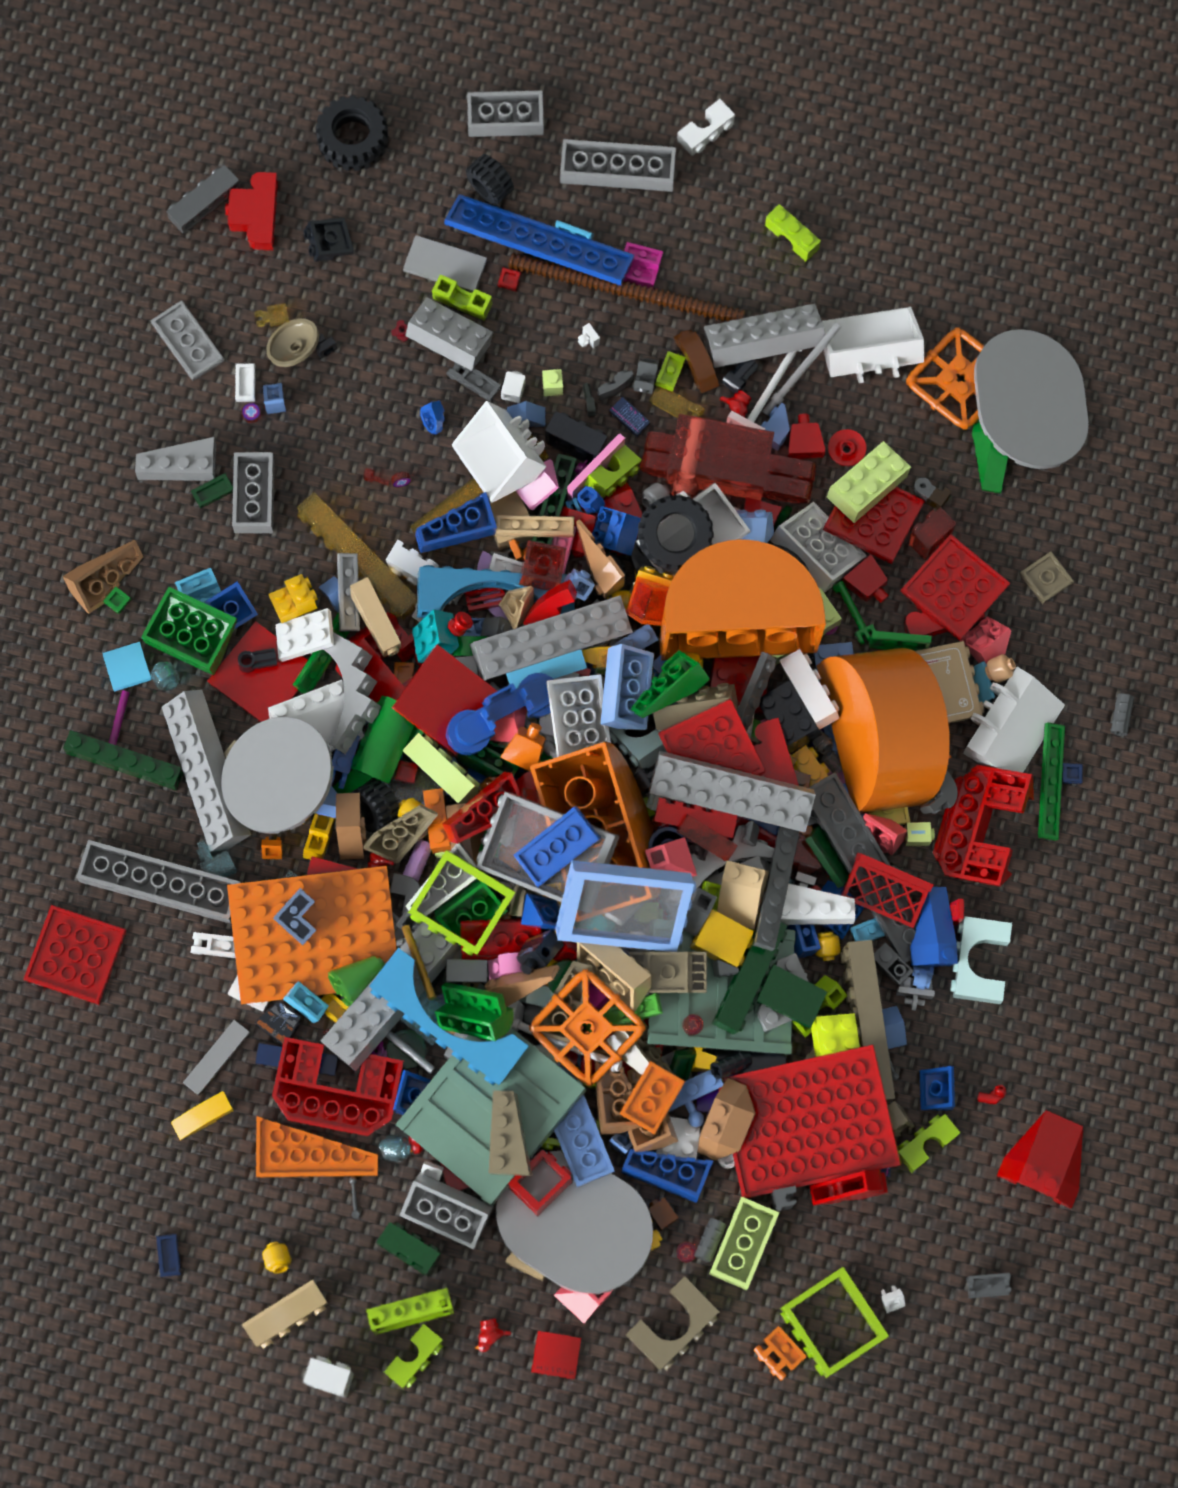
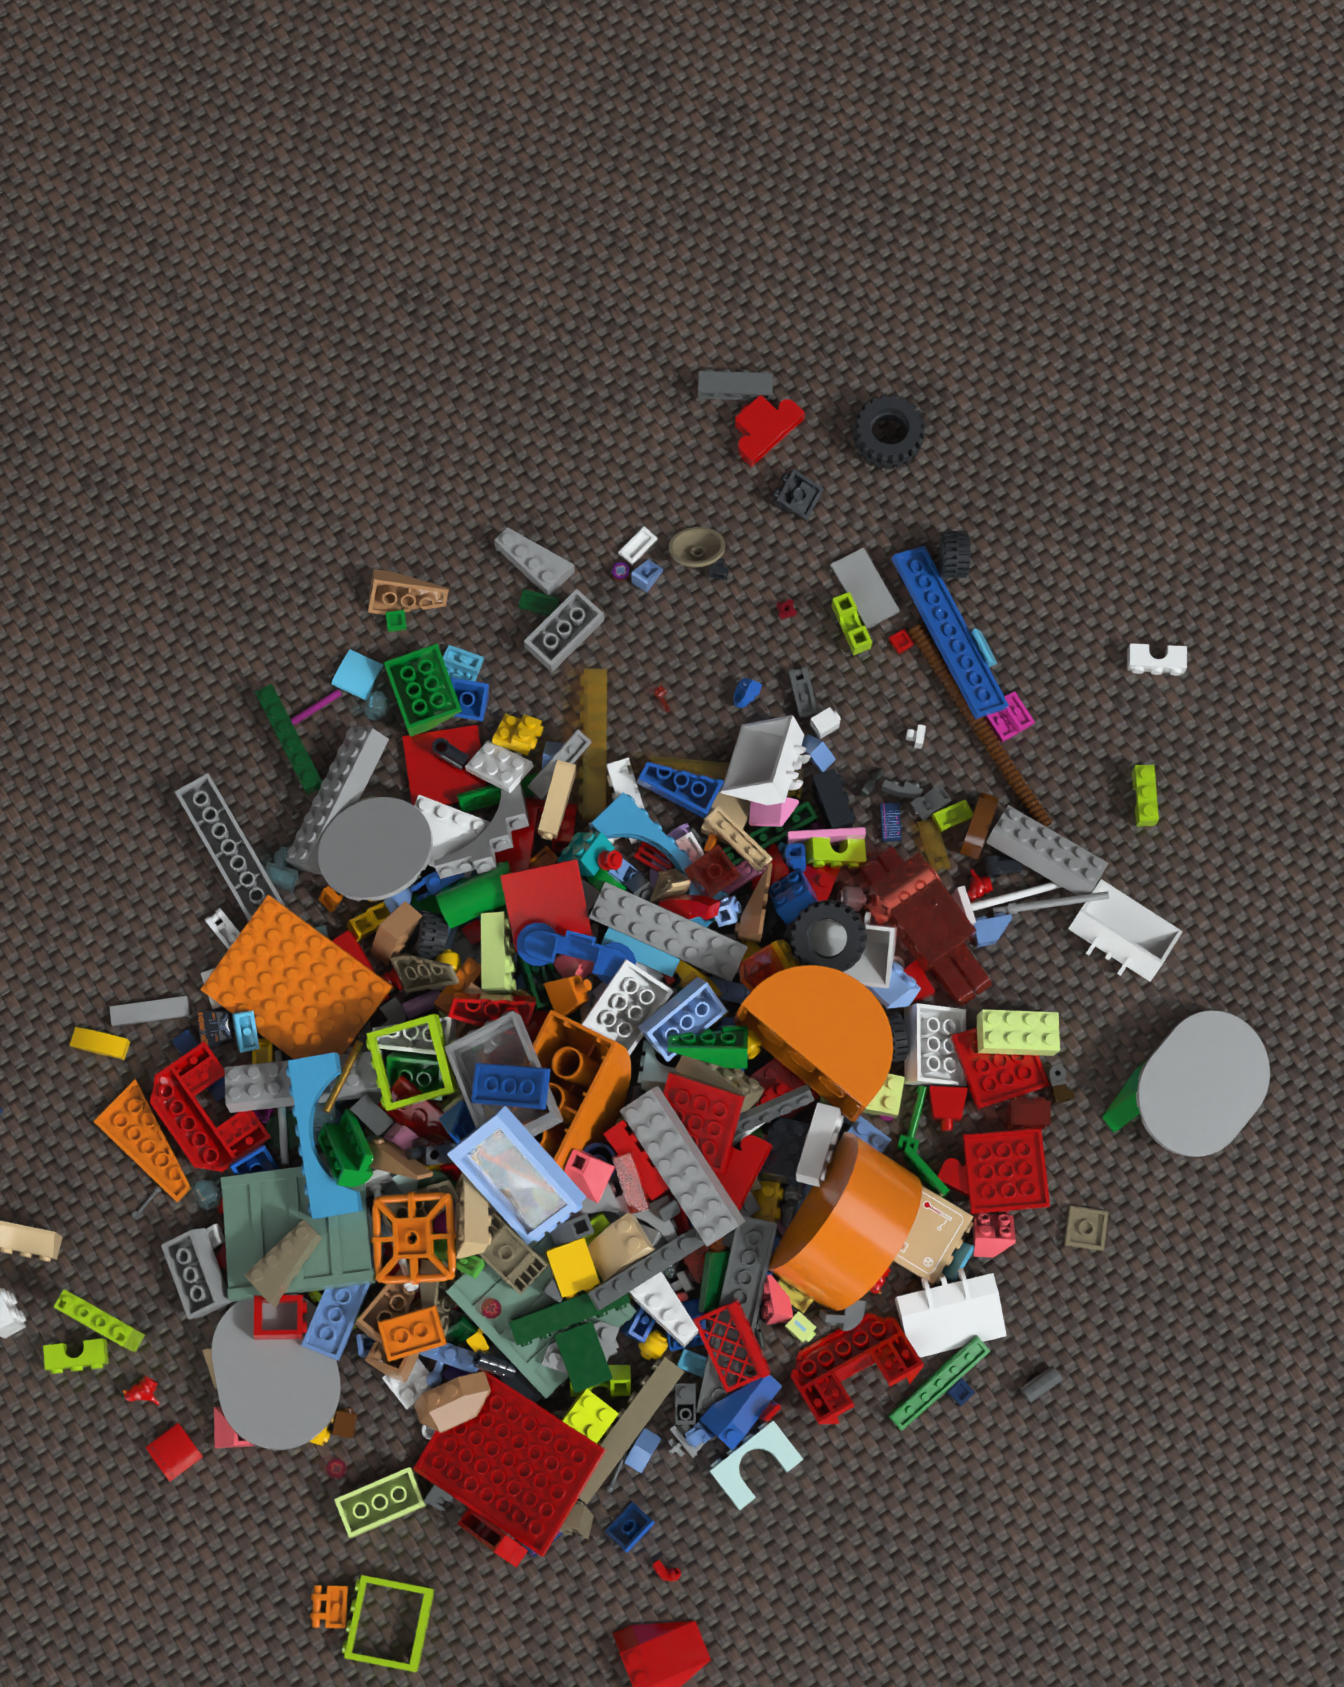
camera: 45 degrees right, 0 degrees up
red tile [23,905,127,1005] -> none
light grey tile [150,300,225,381] -> none
clear yellow plate [254,303,289,327] -> none
yellow head [262,1242,291,1274] -> none
sand blue brick [273,888,317,945] -> none
bright green cone [328,956,385,1007] -> none
dark green wedge [376,1222,441,1277] -> none
tile [391,472,411,488] -> none
light grey brick [406,297,493,371] -> none
light grey brick [467,91,544,137] -> none
yellowish green brick [542,369,563,396] -> none
light grey brick [560,139,676,191] -> none
blue wedge [621,1149,713,1203] -> none
dark tan arch [626,1276,719,1371] -> none
dark grey axle [694,1218,727,1263] -> none
dark green tile [774,505,792,529] -> none
red torso [788,414,825,460] -> none
red dish [828,429,866,466] -> none
white tile [881,1286,906,1313] -> none
lime arch [898,1114,960,1173] -> none
orange plate [906,327,984,430] -> none
light nougat head [985,654,1016,683] -> none

